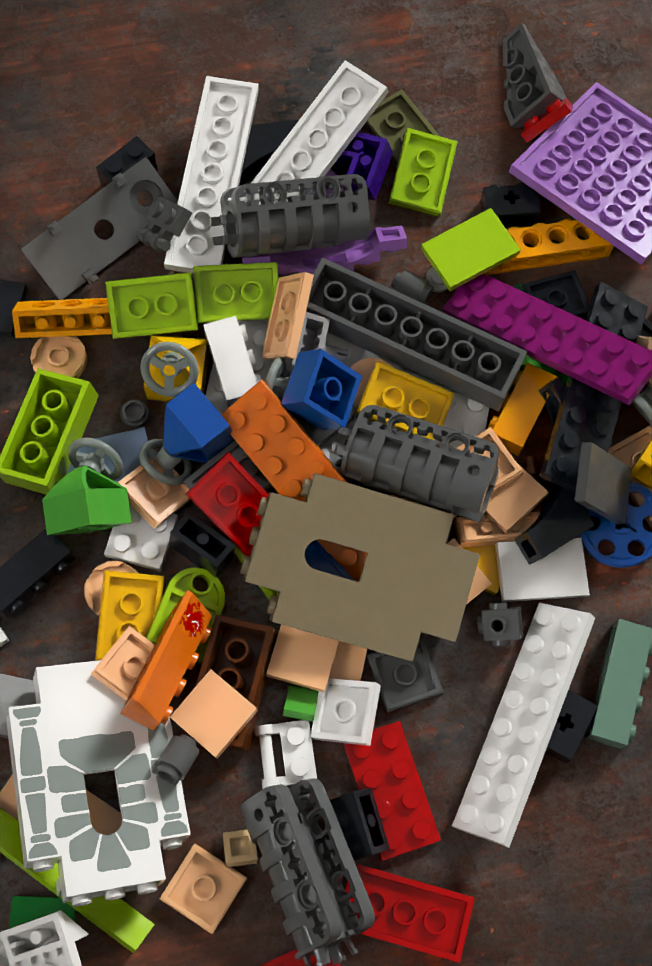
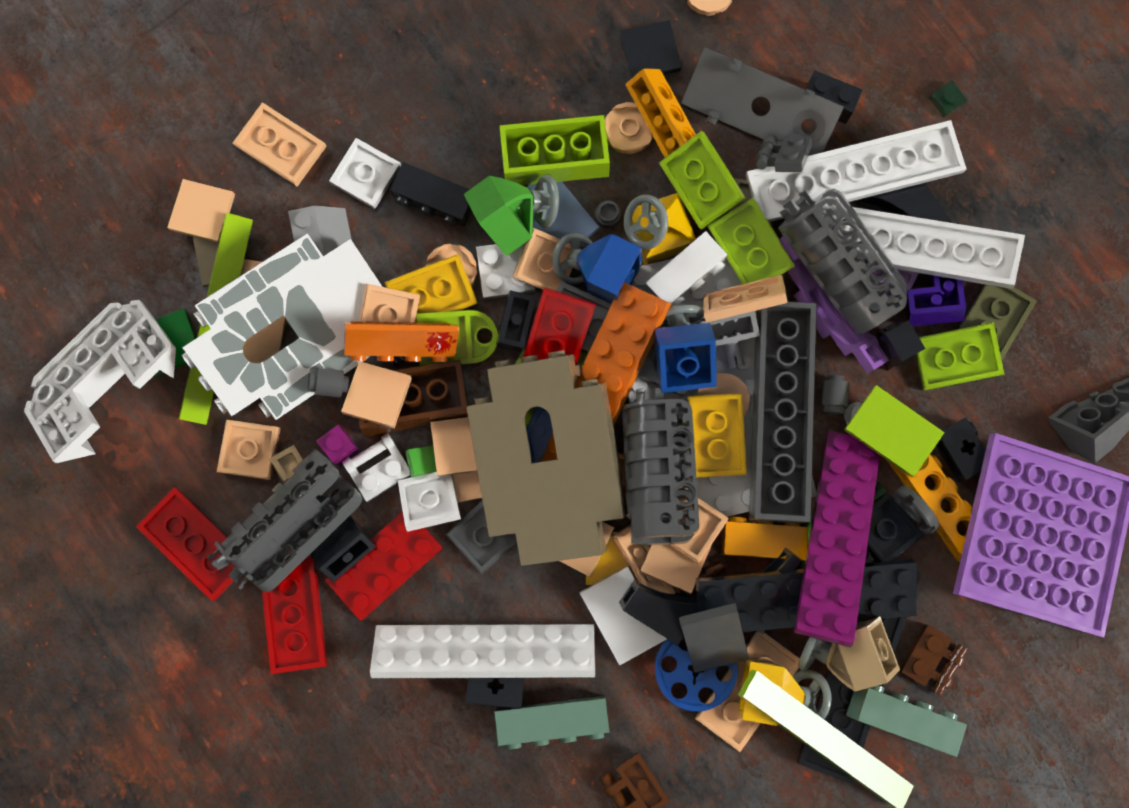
camera: 70 degrees right, 10 degrees up
dark grey brick [477,602,523,646] -> none
red plate [521,98,573,143] -> none
none -> magenta brick [316,425,359,465]
none -> black brick [877,320,926,371]
none -> dark grey tile [893,486,939,534]
none -> clear green plate [929,80,968,117]

